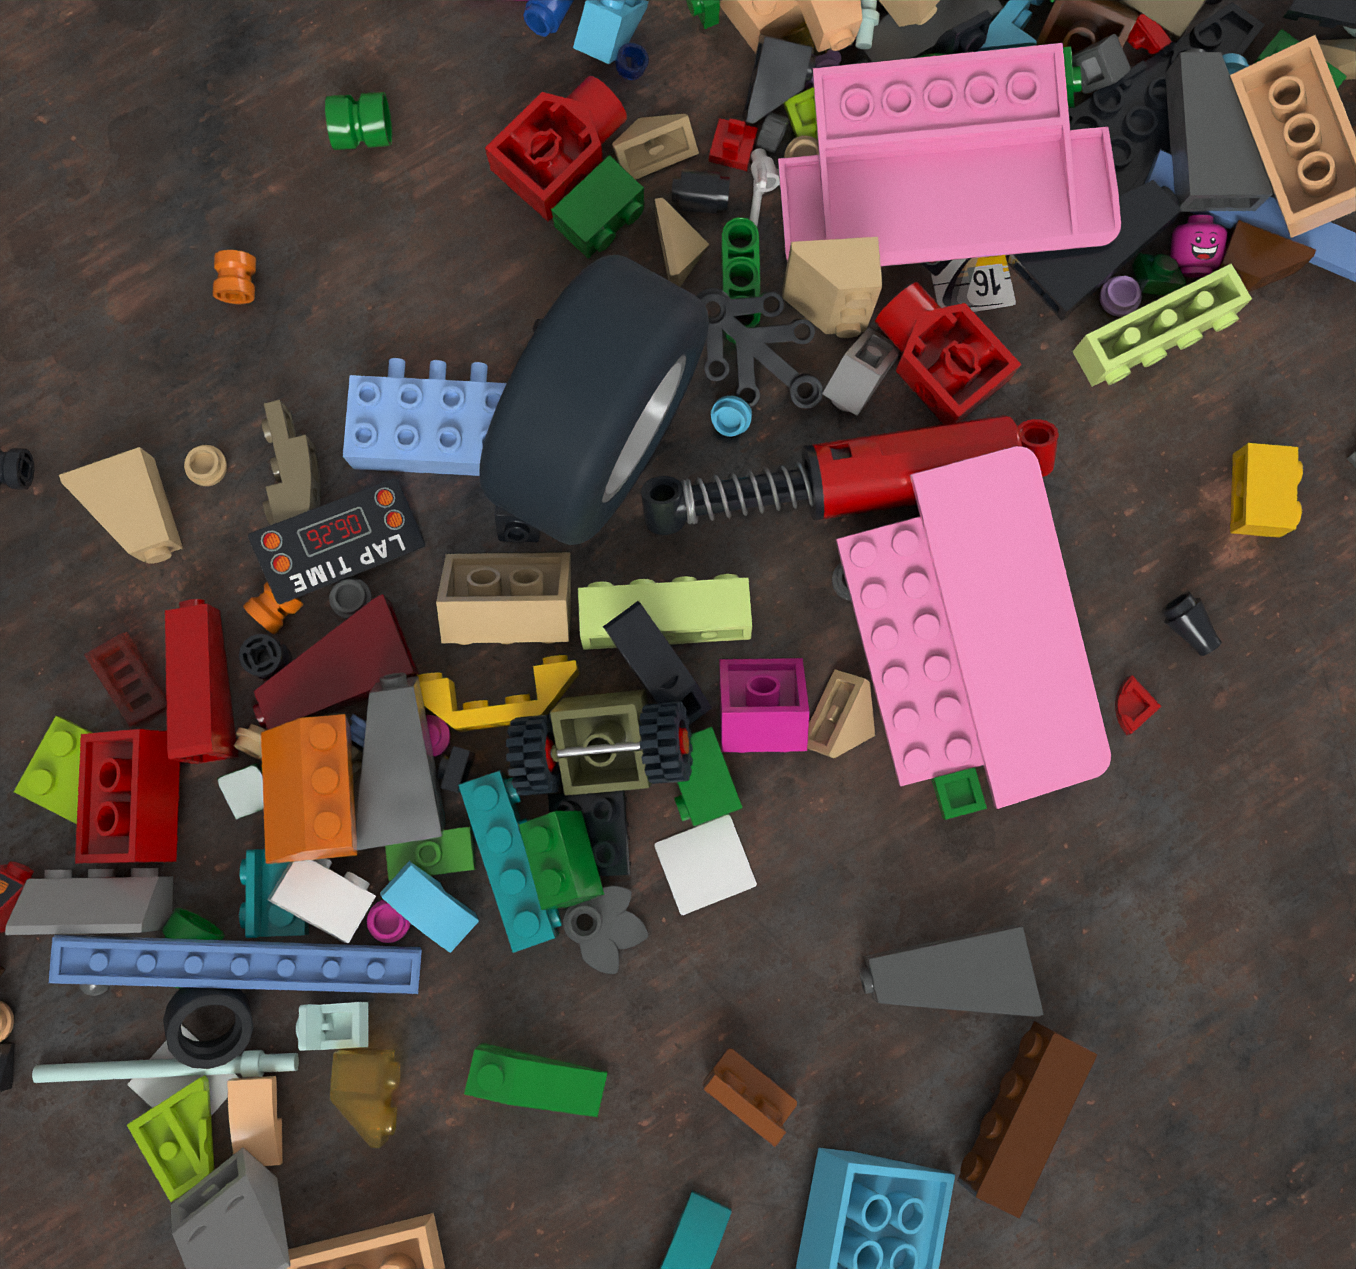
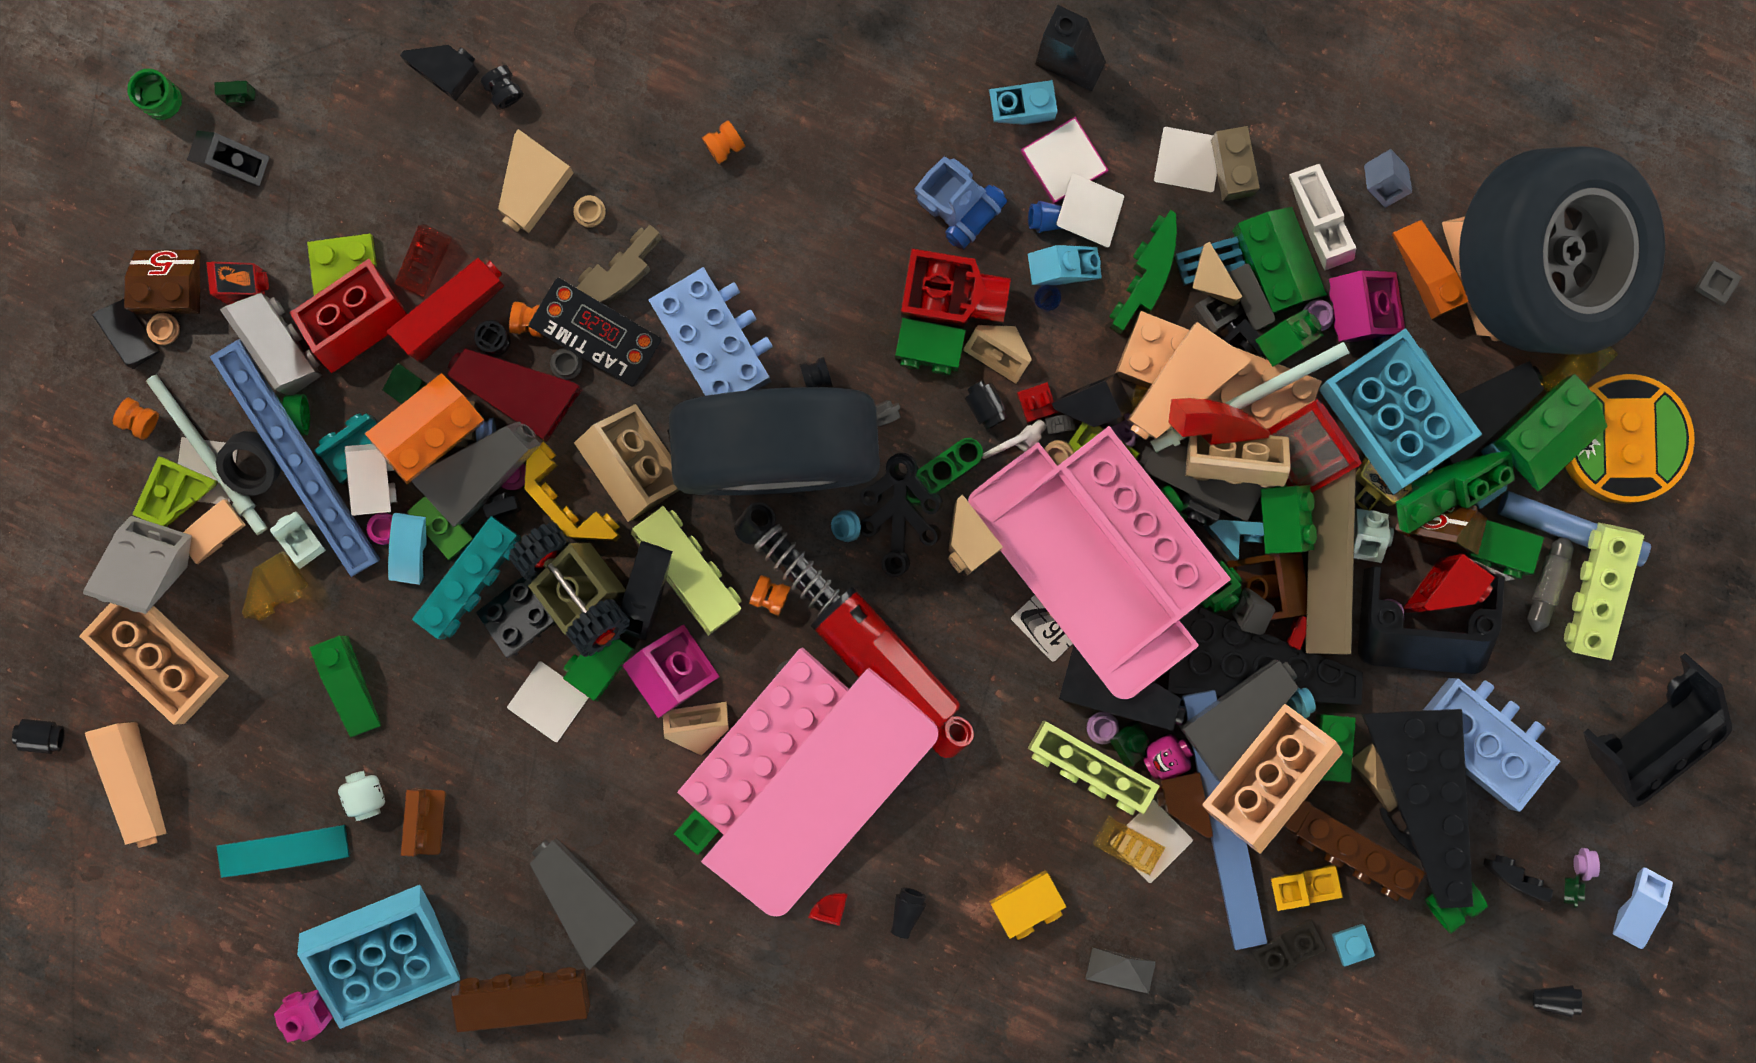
camera: 55 degrees right, 5 degrees up
tan plate [234,724,266,761] -> none
green wheel [325,92,392,150] -> none
green brick [519,811,604,910] -> none
dark grey plate [563,886,648,974] -> none
tan slope [655,198,710,287] -> none
light grey slope [822,327,901,415] -> none
red brick [875,282,1021,424] -> none
none -> orange wheel [113,397,159,440]
none -> light aqua head [338,771,385,821]
none -> orange wheel [749,575,791,616]
none -> medium blue piece [914,156,1008,250]
none -> clear yellow slope [1093,815,1165,875]
none -> white sticker [1110,800,1193,883]

